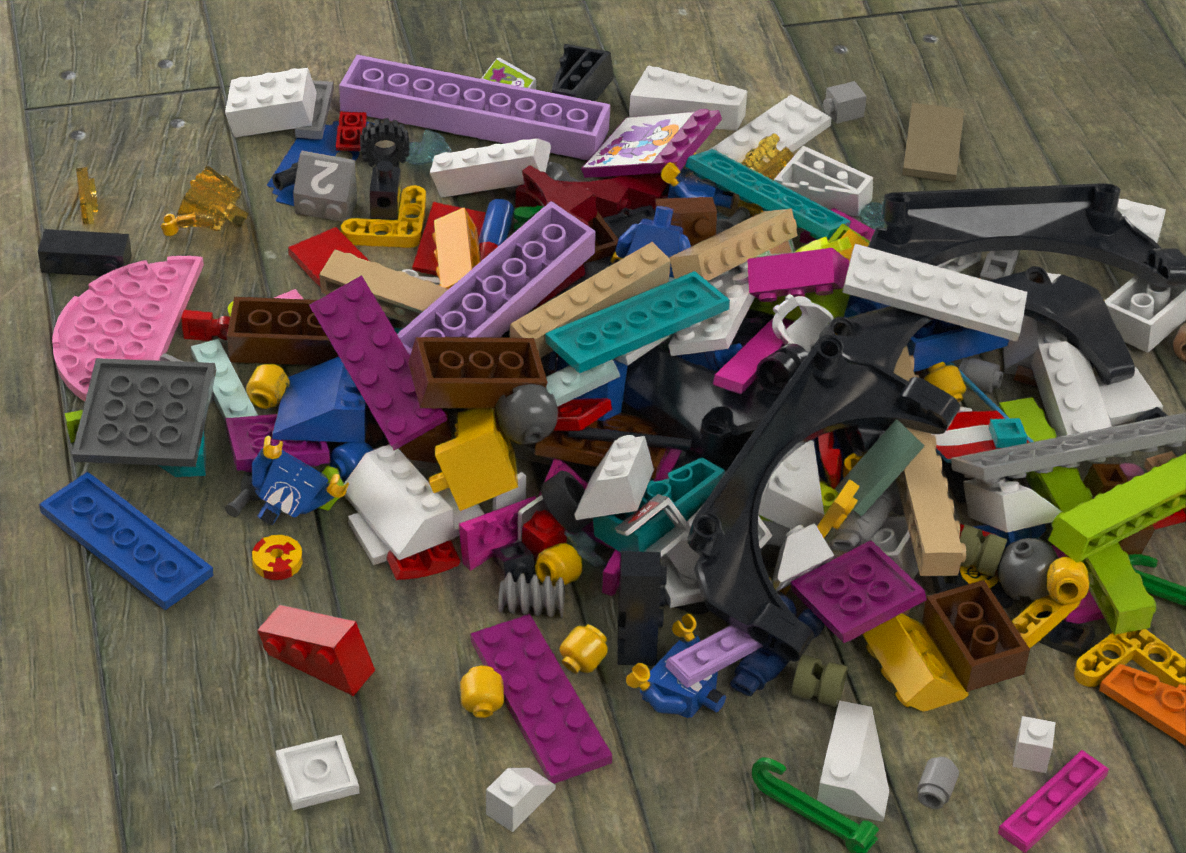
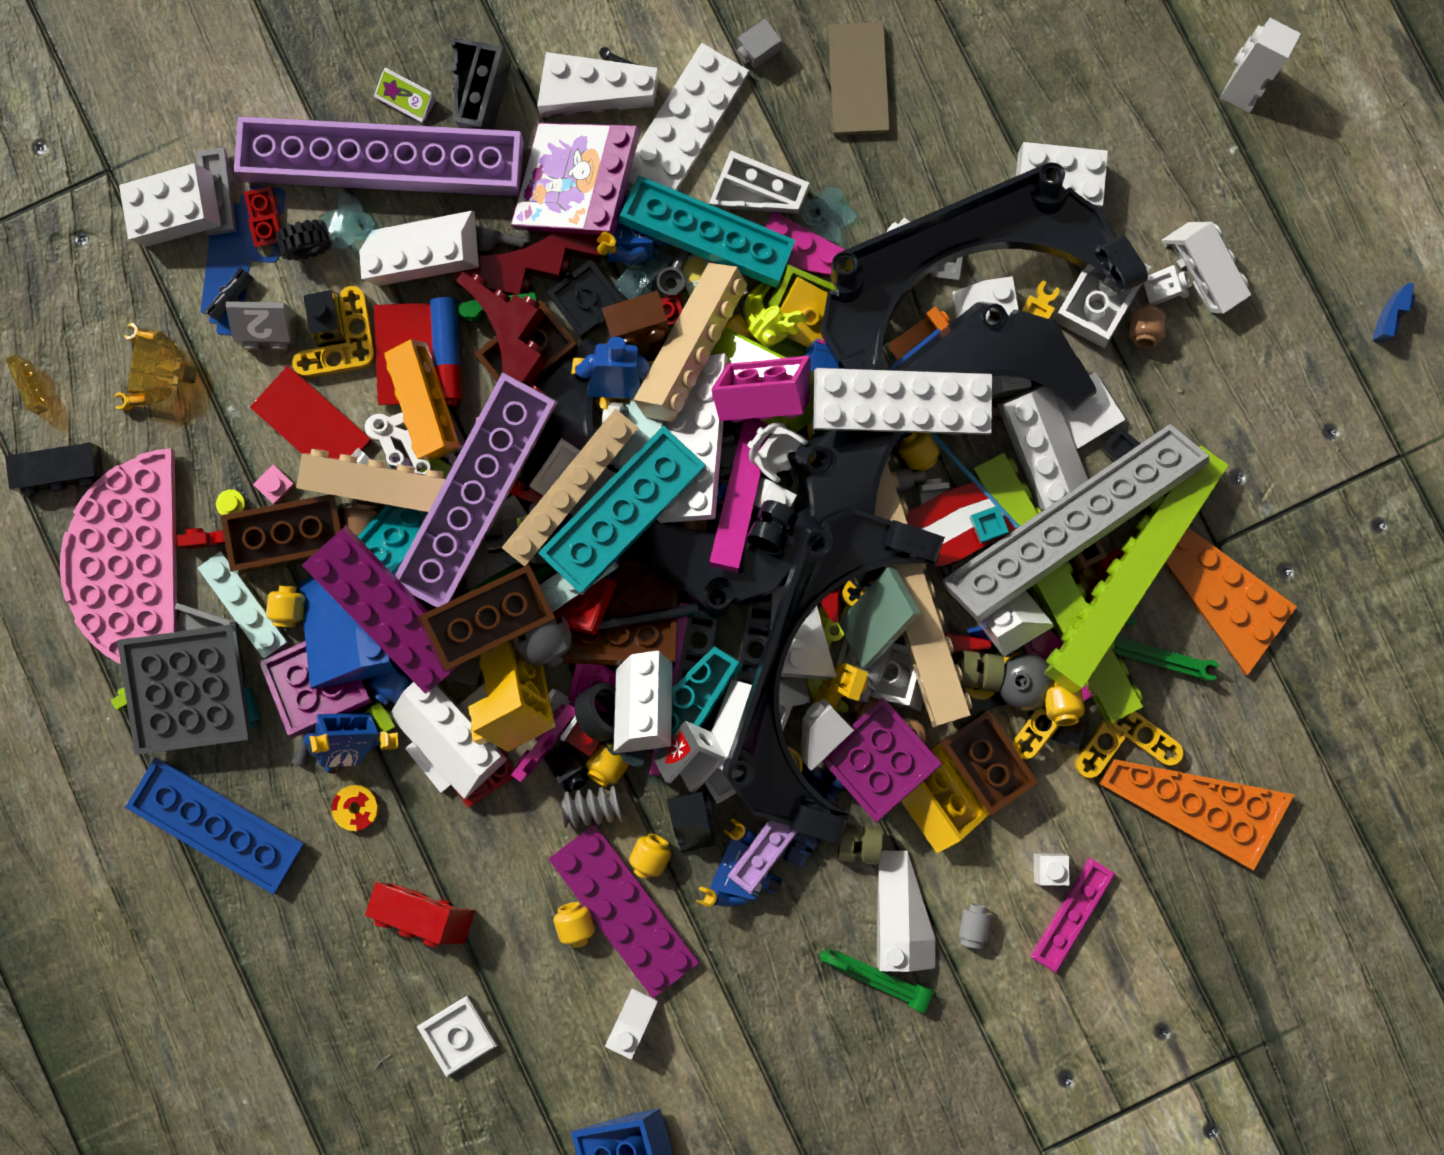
camera: 10 degrees left, 40 degrees up
clear yellow plate [741,133,795,181] -> none

